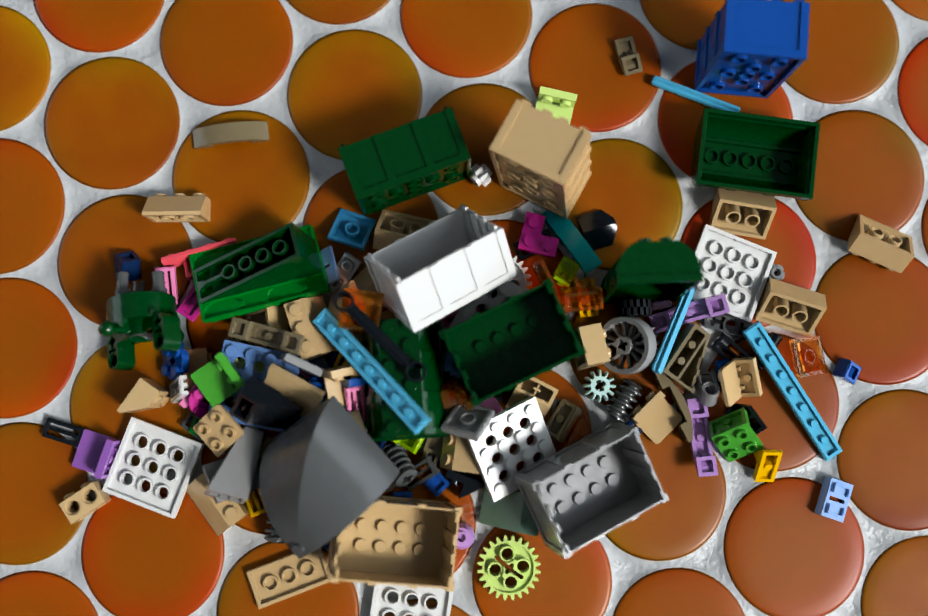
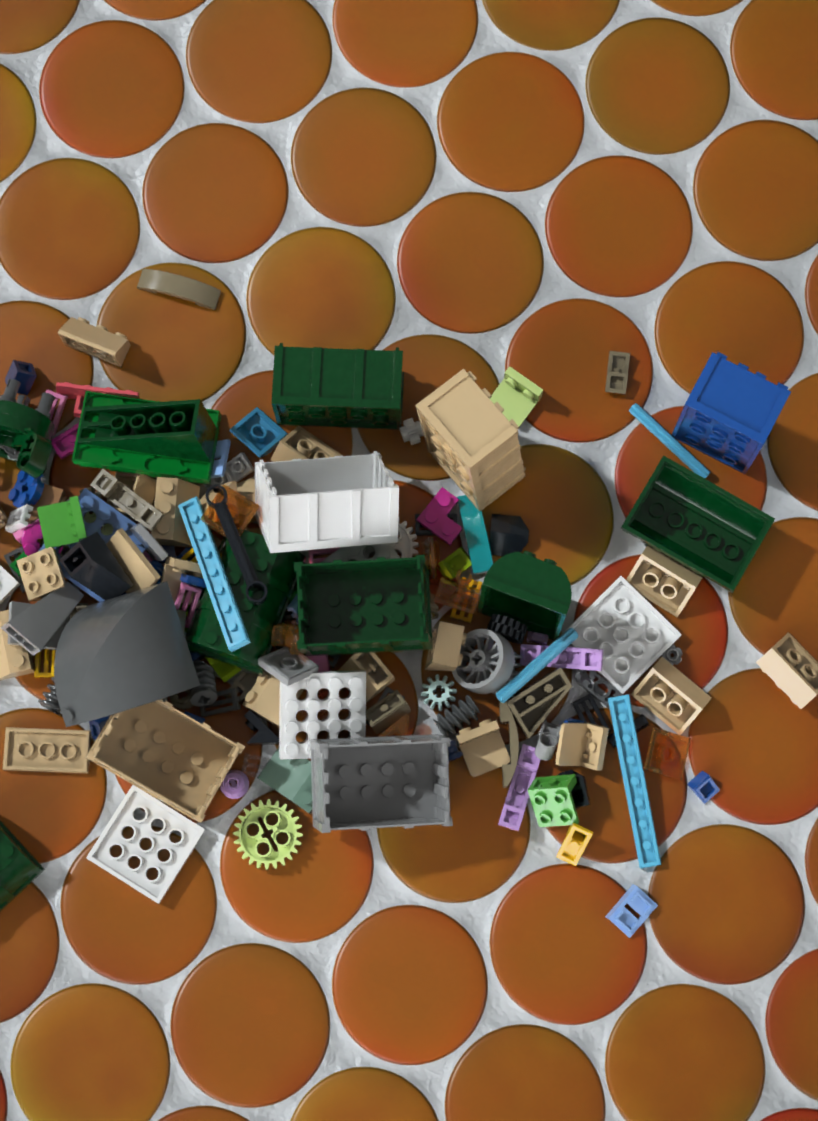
camera: 30 degrees right, 5 degrees down
blue tile [423,473,451,497] -> none

